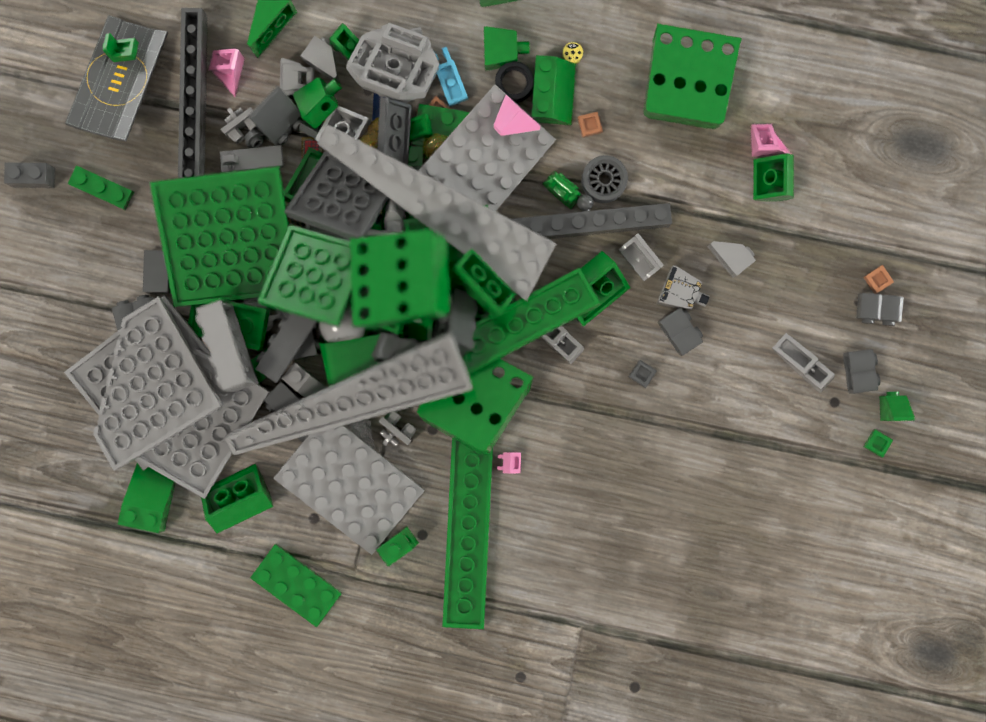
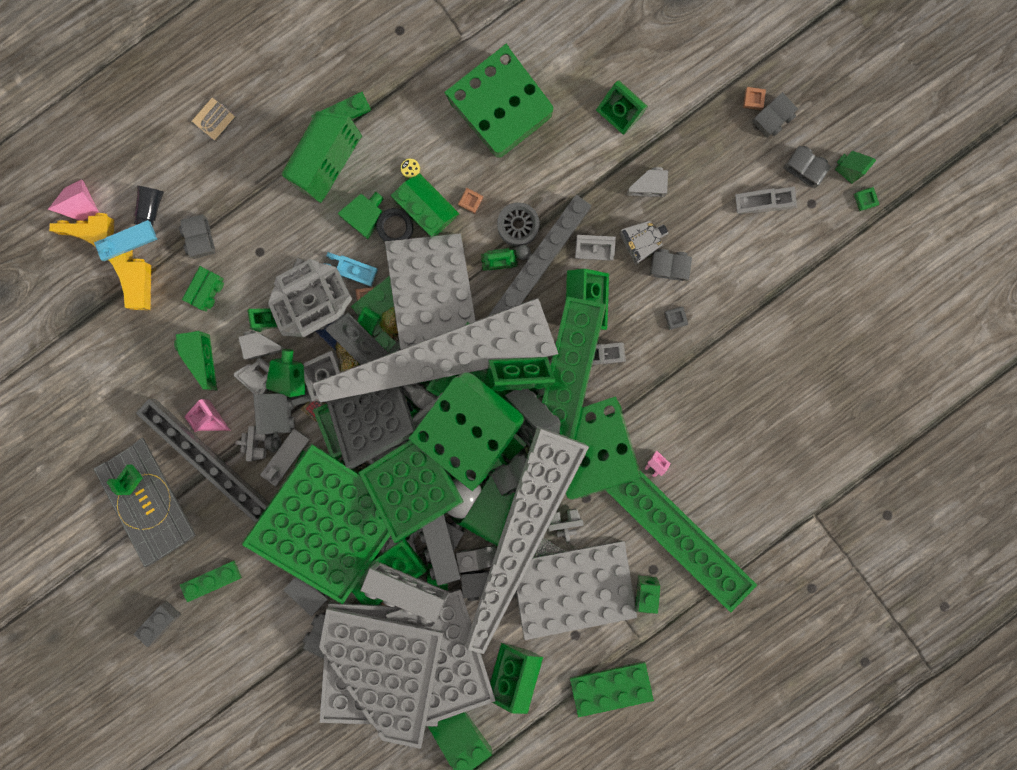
camera: 45 degrees left, 0 degrees up
bright pink slope [494,95,540,136] -> none
bright pink slope [751,124,791,157] -> none

